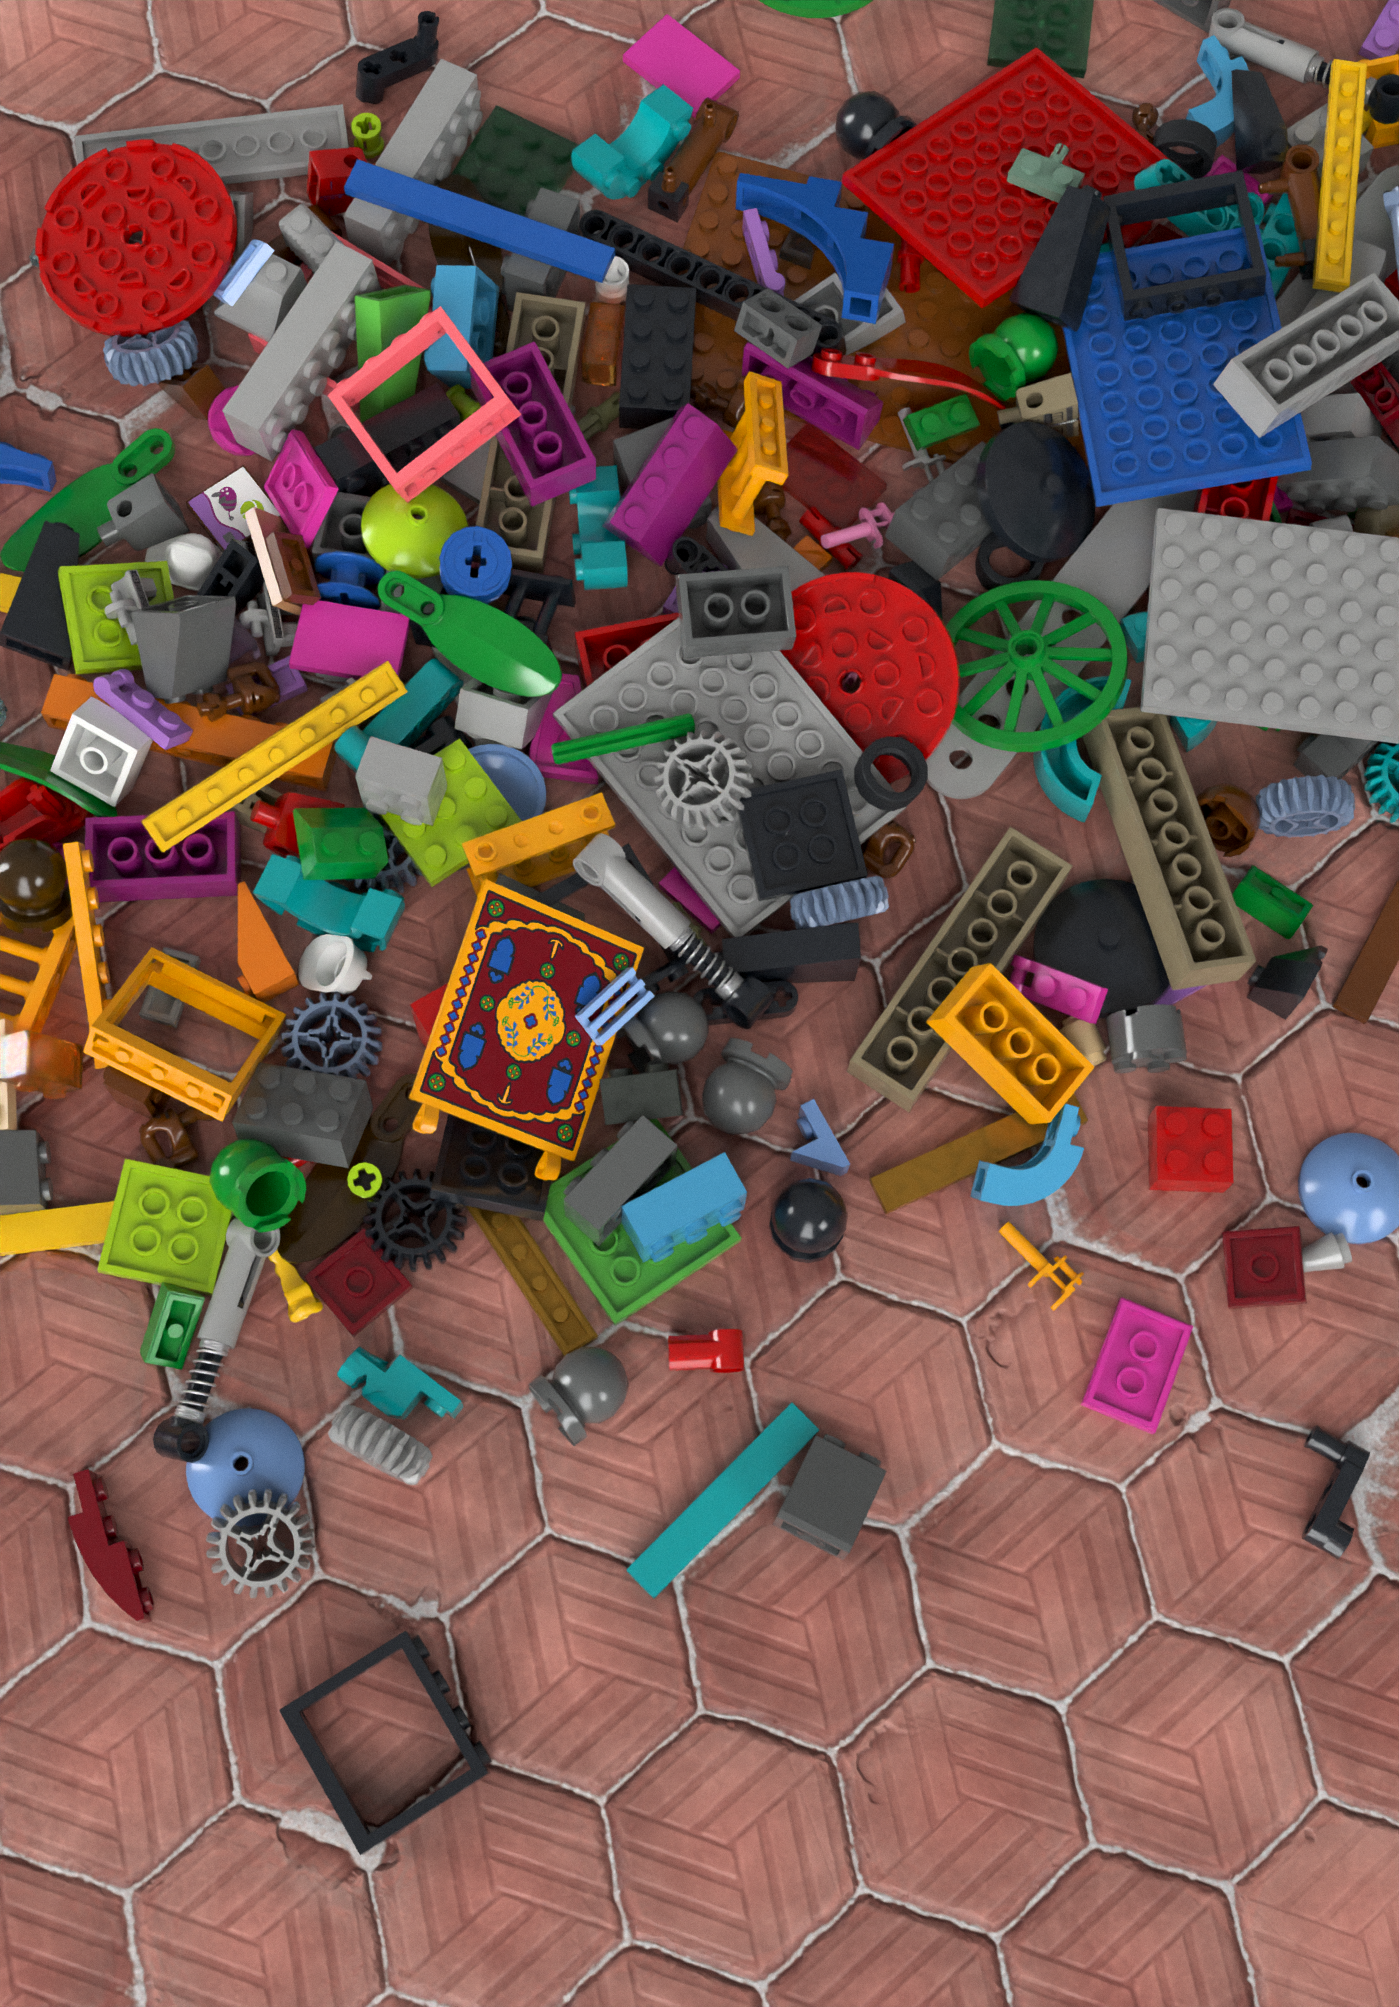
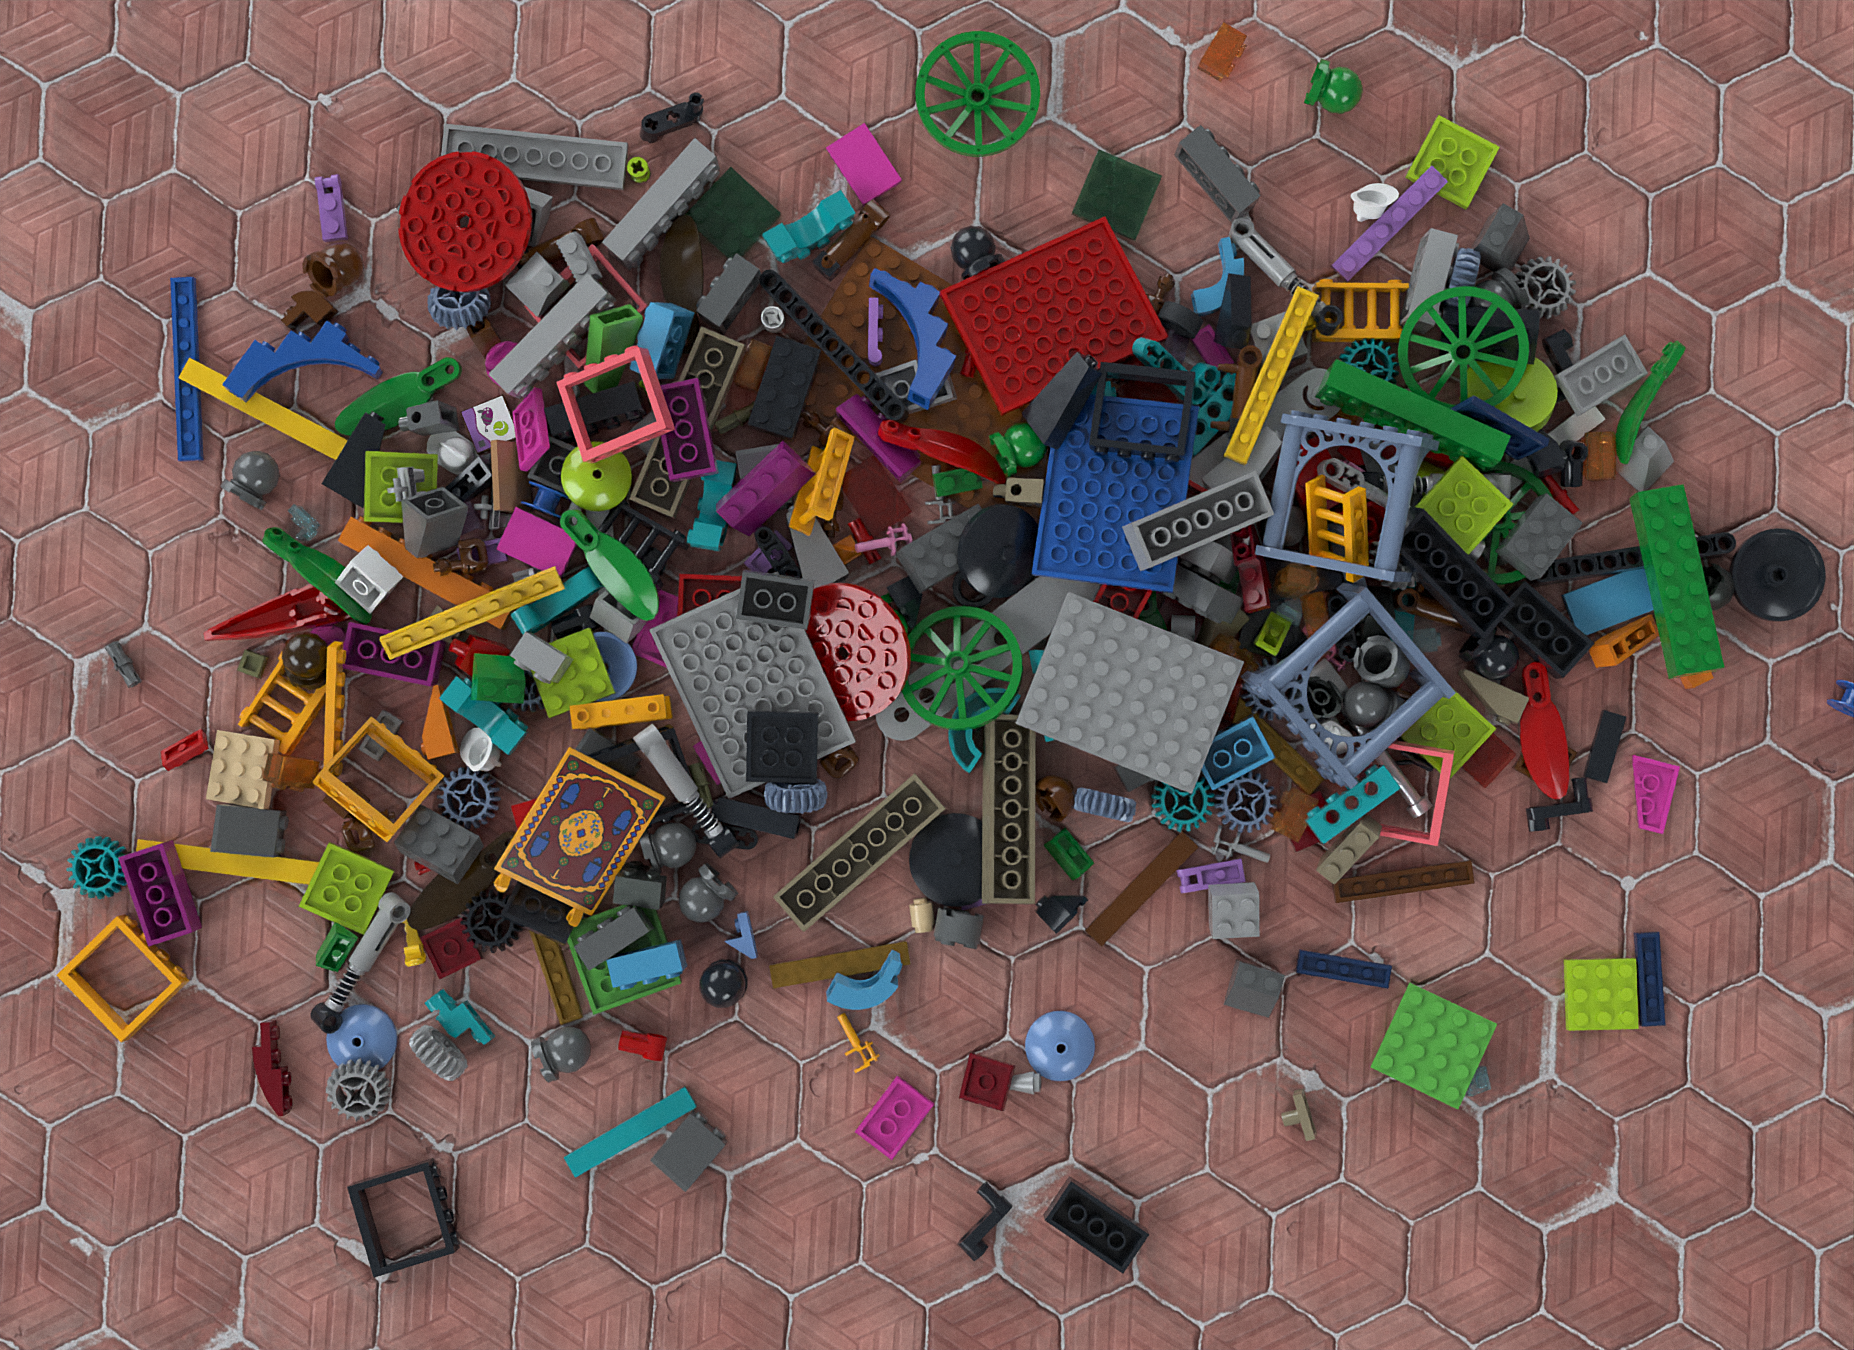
camera: 20 degrees right, 15 degrees up
medium lavender plate [93,669,193,750] -> none
green tile [209,1138,307,1233] -> none
light blue tile [213,239,274,306] -> none
reddish brown plate [266,531,321,605] -> none
red torso [306,147,376,217] -> none
blue tile [344,159,615,283] -> none
lime bush [347,1162,382,1198] -> none
blue piece [439,526,512,604] -> none
green axle [551,713,695,765] -> none
light blue tile [575,967,654,1045] -> none
light grey gear [653,729,754,830] -> none
dark grey brick [734,288,822,368] -> none
clear smoke tile [779,229,814,270] -> none
black tyre [854,736,928,811] -> none
light orange brick [926,963,1094,1124] -> none
dark pink plate [1006,954,1108,1024] -> none
sand green plate [1007,143,1085,203] -> none
red brick [1148,1106,1234,1193] -> none

